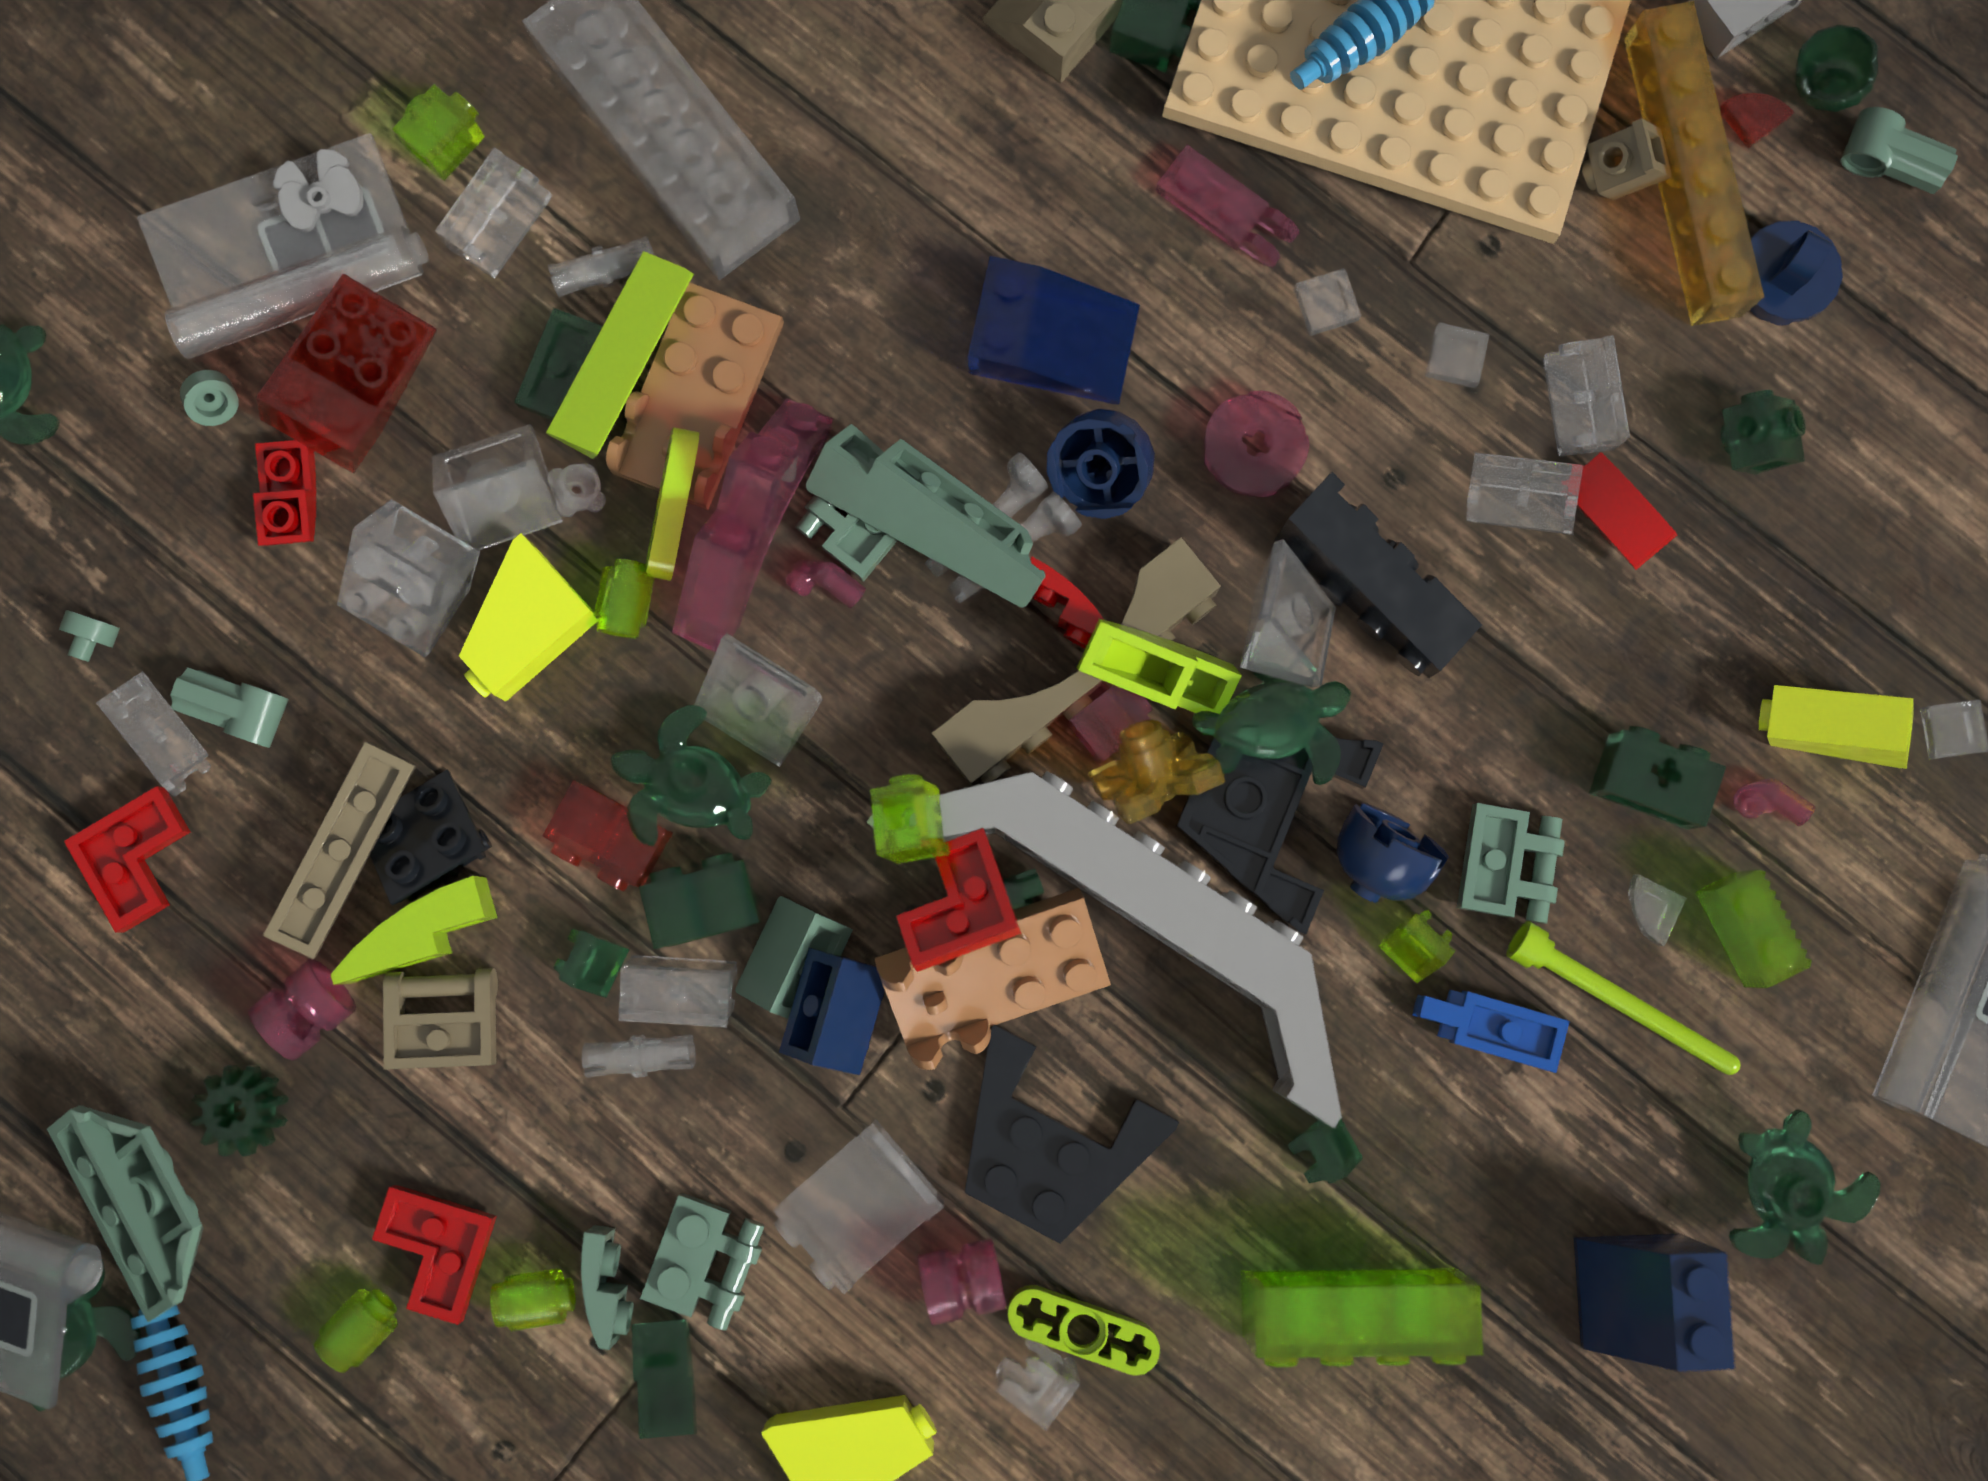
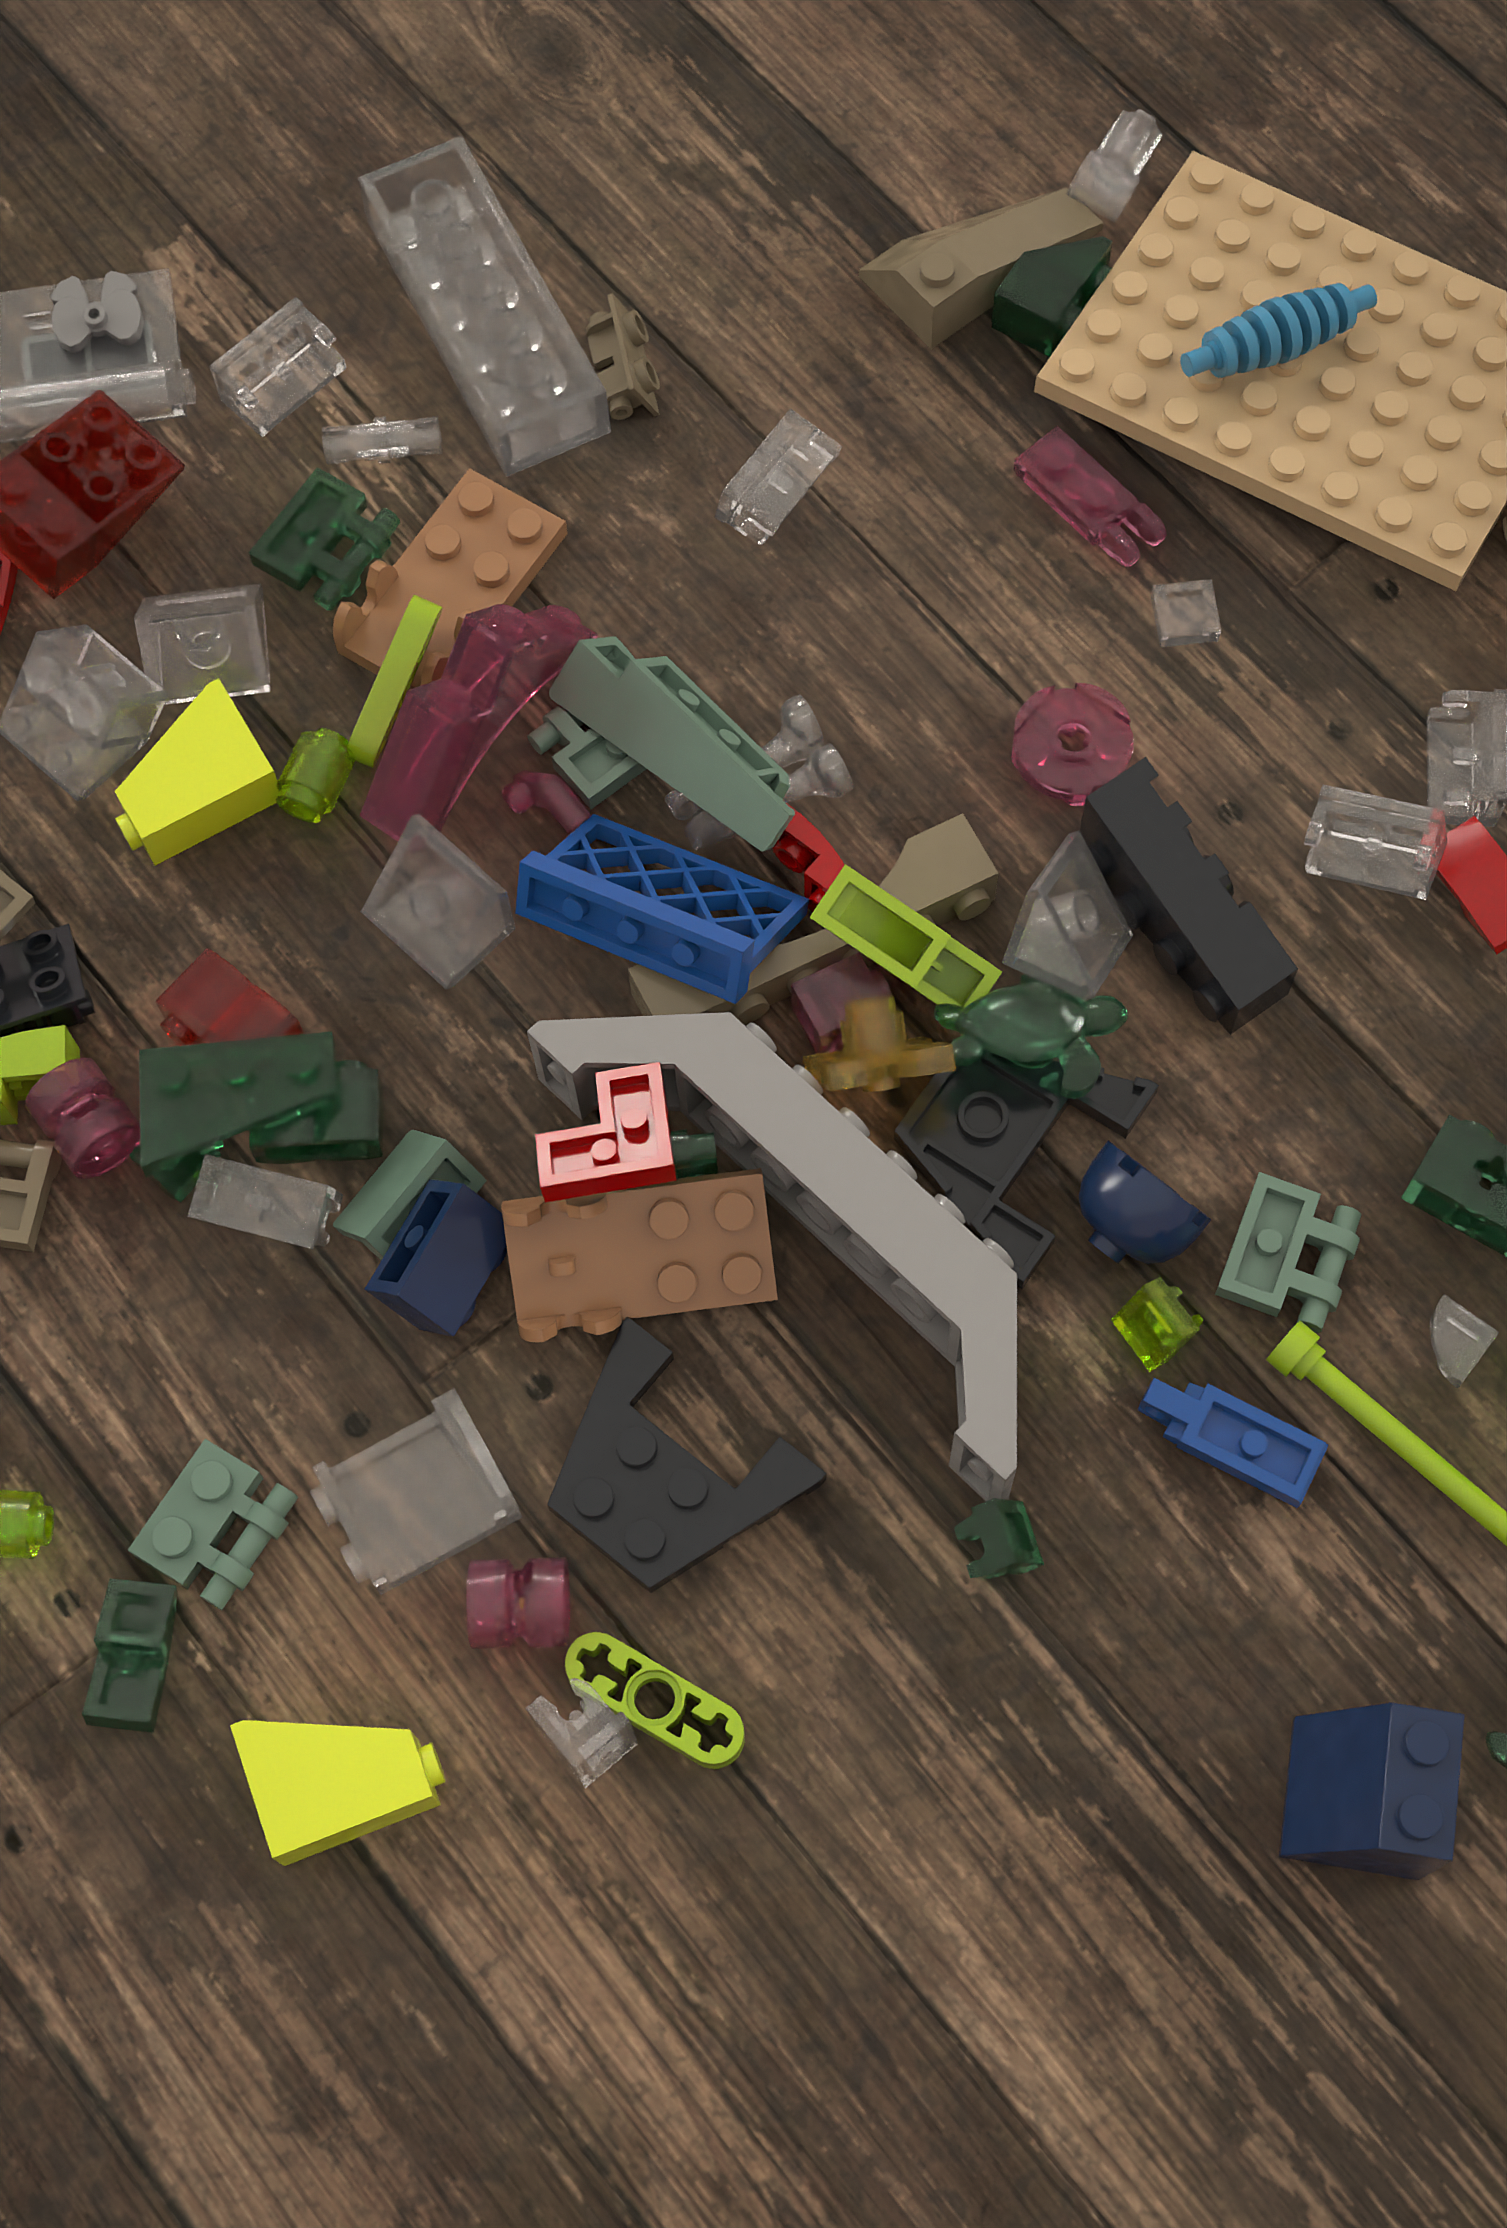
camera: 15 degrees right, 15 degrees down
clear neon green brick [392,84,485,181] -> none
lime slope [546,251,694,459] -> none
clear plate [547,463,606,517] -> none
sand green slope [581,1225,633,1350] -> none
clear pin [582,1034,696,1078] -> none
clear green animal [610,705,772,846] -> none
clear neon green brick [870,774,949,864] -> none
clear blue slope [968,256,1140,405] -> none
dark blue cylinder [1047,409,1155,519] -> none
clear neon green brick [1241,1268,1483,1367] -> none
clear tile [1425,323,1490,388] -> none
none -> clear pink wheel [25,1057,145,1179]
none -> clear green wing [139,1031,338,1177]
none -> blue fence [515,814,809,1004]
none -> dark tan hinge [586,293,660,420]
none -> clear hinge [715,408,842,545]

